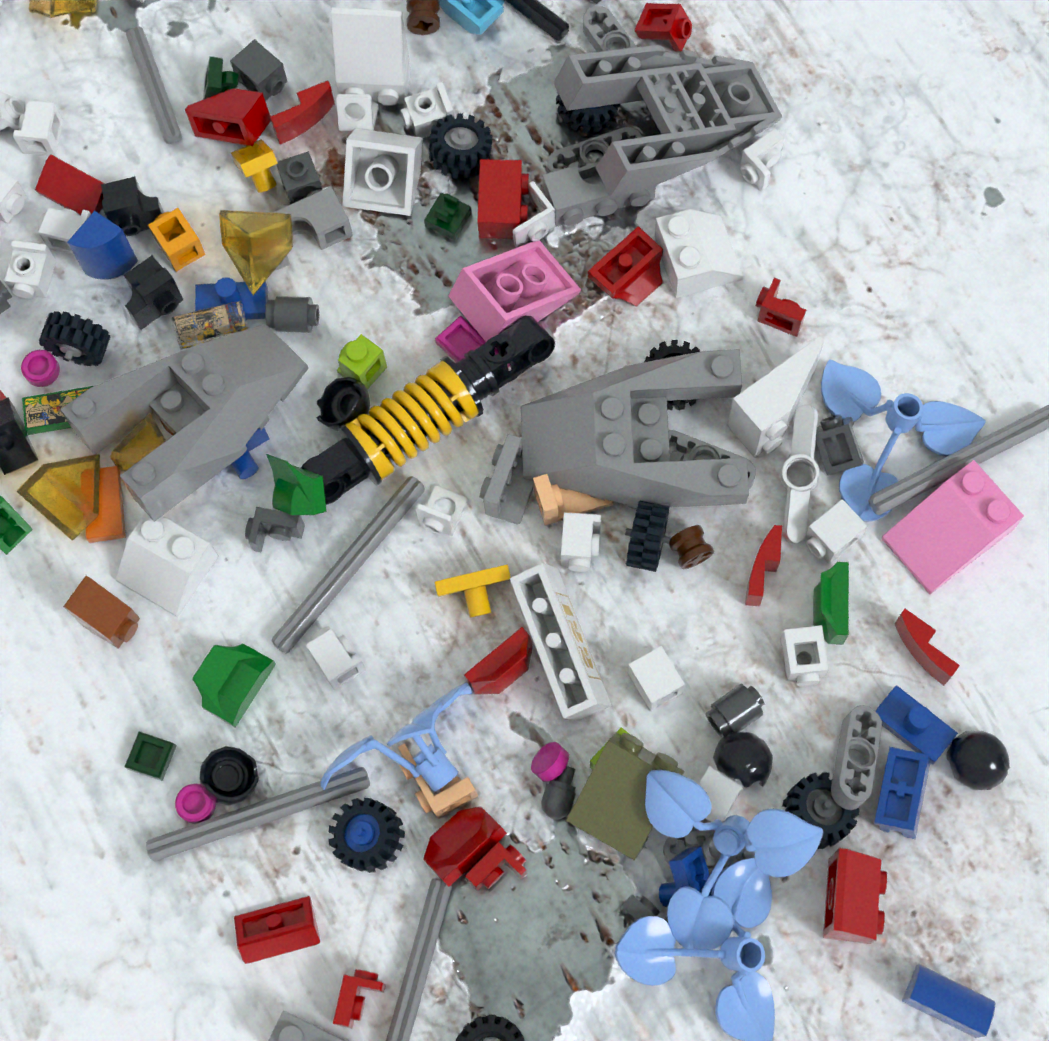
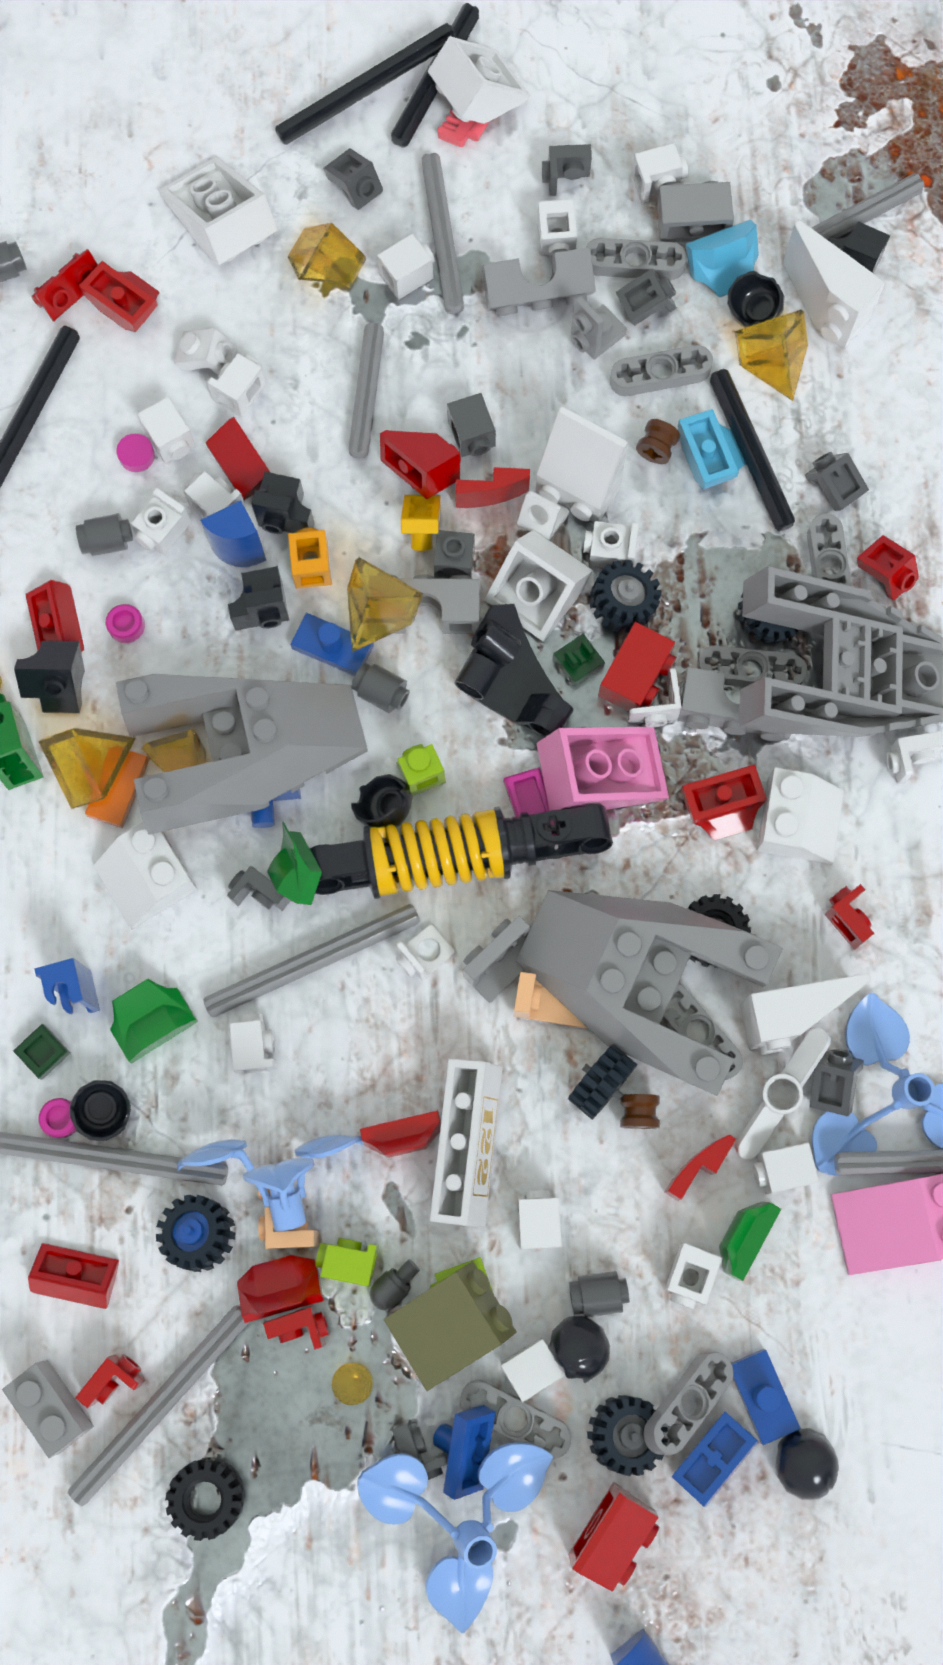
camera: 25 degrees right, 5 degrees up
tile [22,386,94,435] -> none
black wheel [39,311,111,366] -> none
dark orange slope [63,575,140,649] -> none
clear tile [171,301,249,351] -> none
dark green tile [203,56,239,100] -> none
yellow tile [434,564,511,618] -> none
dark pink tile [531,742,569,782] -> none
white brick [561,512,601,572] -> none
light blue plant [645,770,823,950] -> none
red slope [895,608,960,686] -> none
none -> blue hinge [34,958,100,1015]
none -> lime brick [316,1238,379,1287]
none -> clear yellow tile [332,1362,373,1405]
none -> black panel [454,604,574,737]

